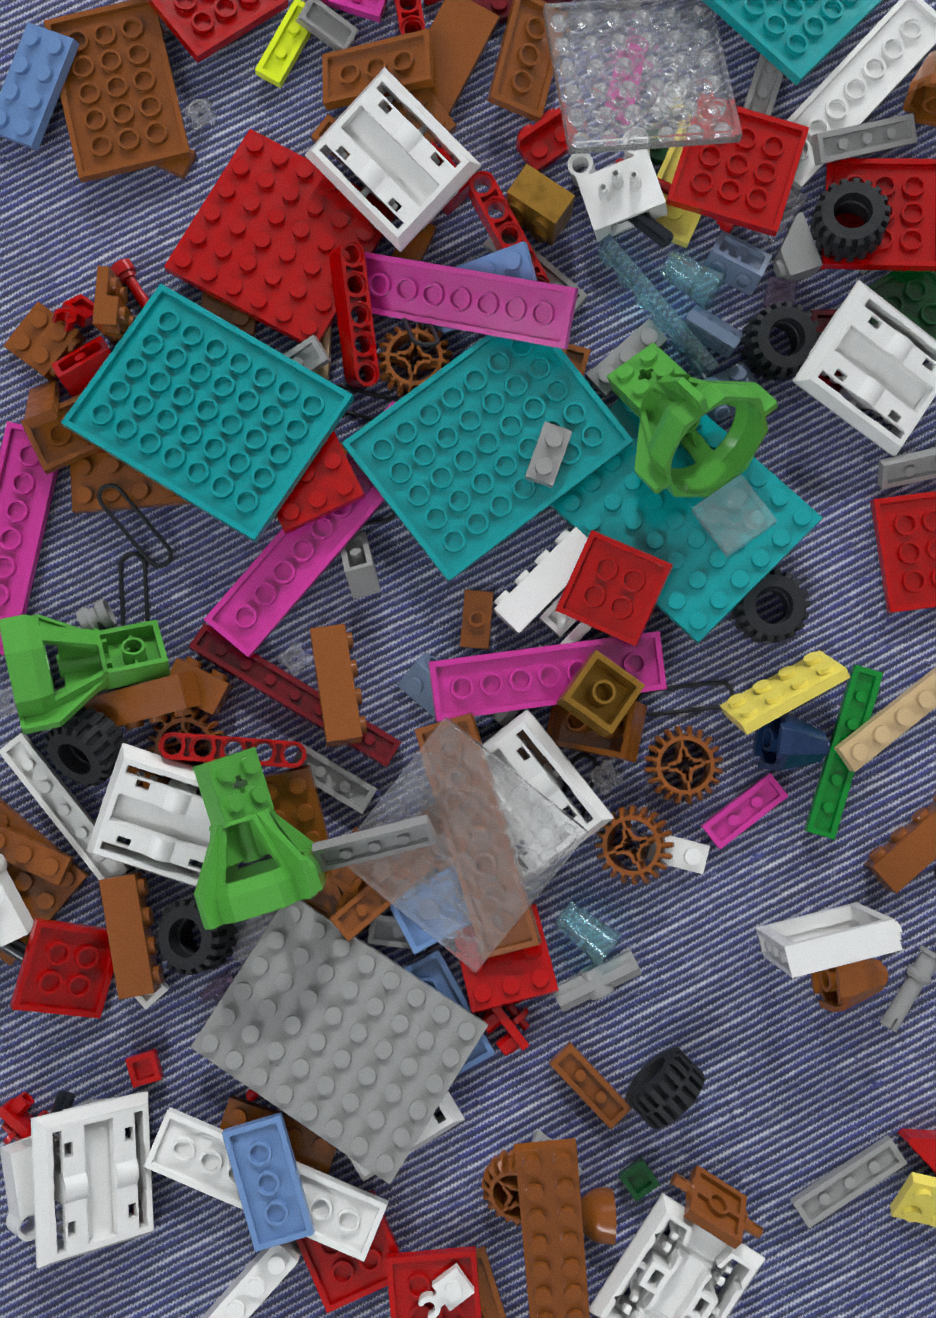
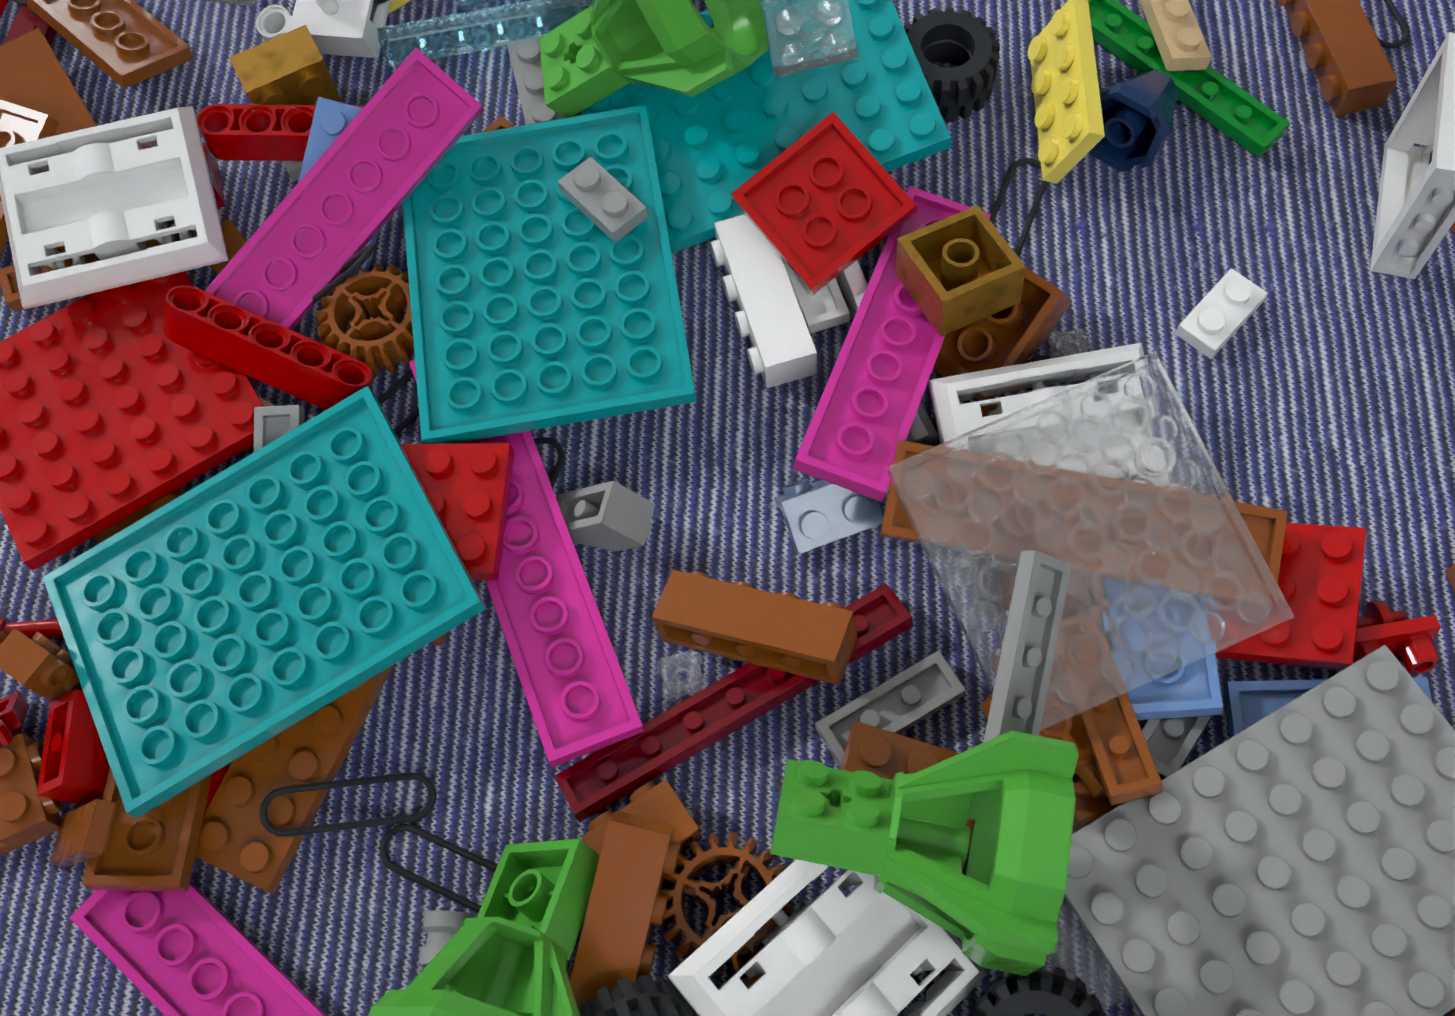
camera: 55 degrees left, 20 degrees down
red beam [158,732,307,768] -> none
dark orange plate [460,590,493,650] -> none
red bracket [516,105,582,172] -> none
clear light blue plant [554,901,622,966] -> none
light grey piece [554,950,642,1012] -> none
dark orange gear [594,805,675,885] -> none
dark orange gear [644,726,723,804] -> none
dark pink plate [700,773,788,849] -> none

